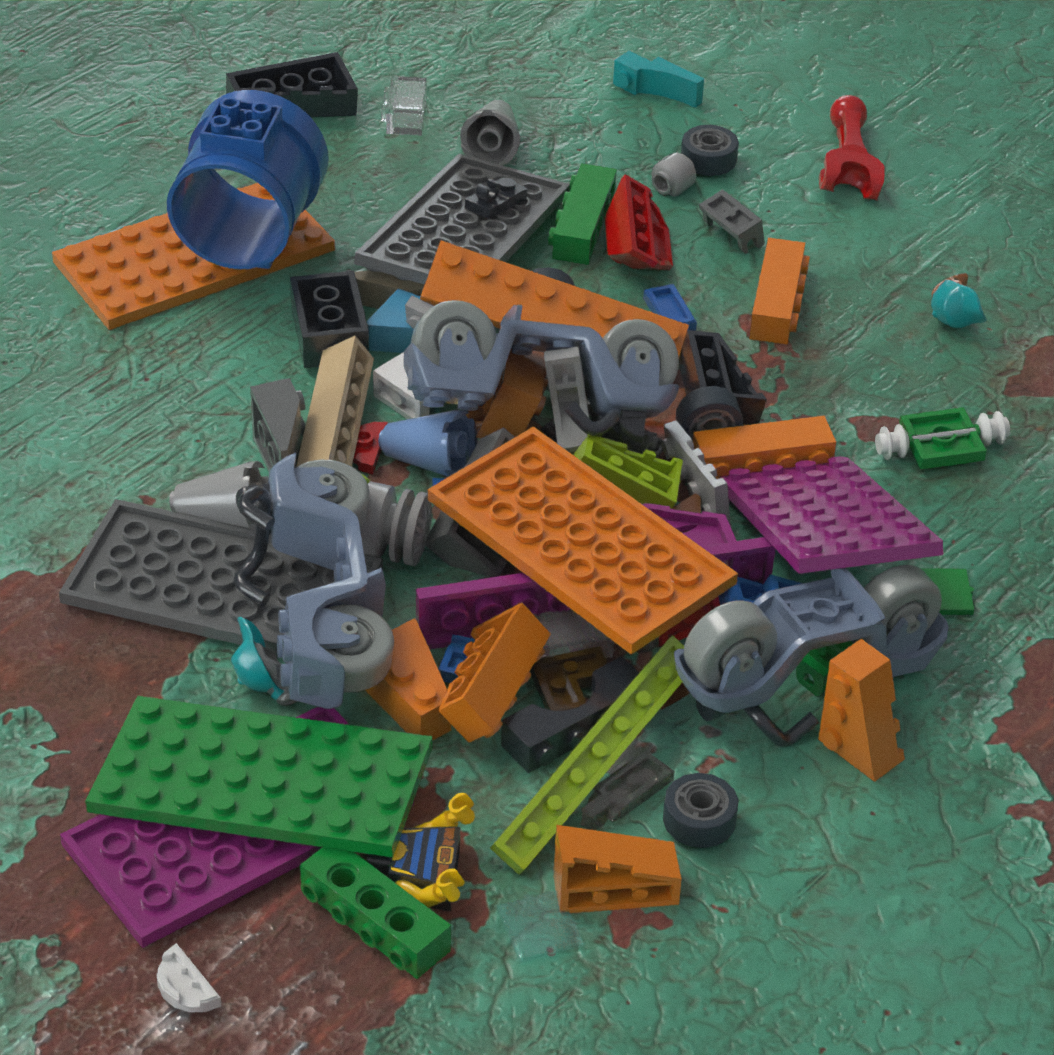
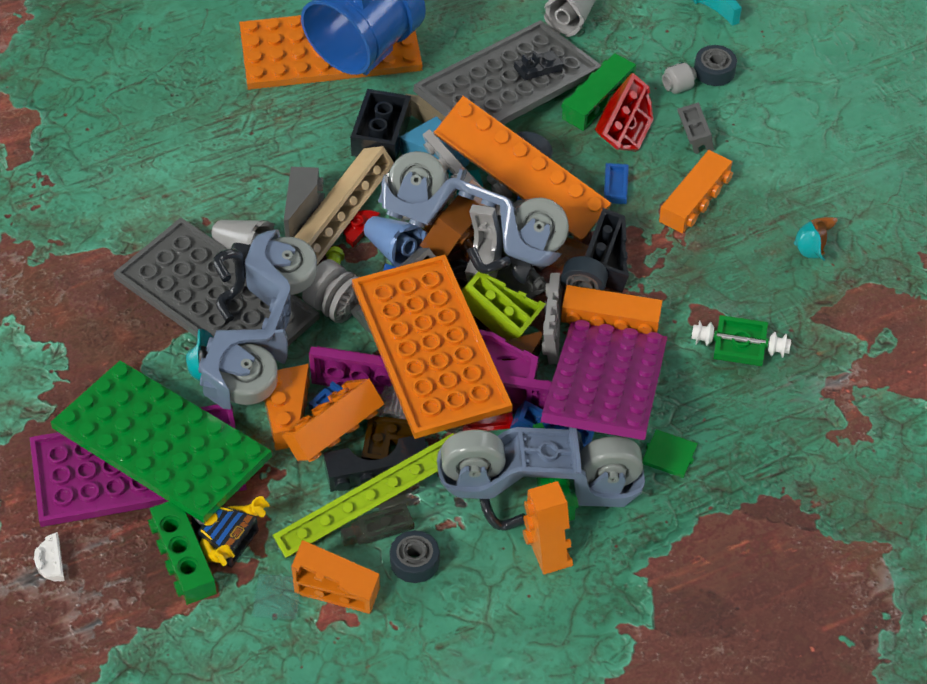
camera: 25 degrees right, 10 degrees up
red piece [818,95,885,201] -> none

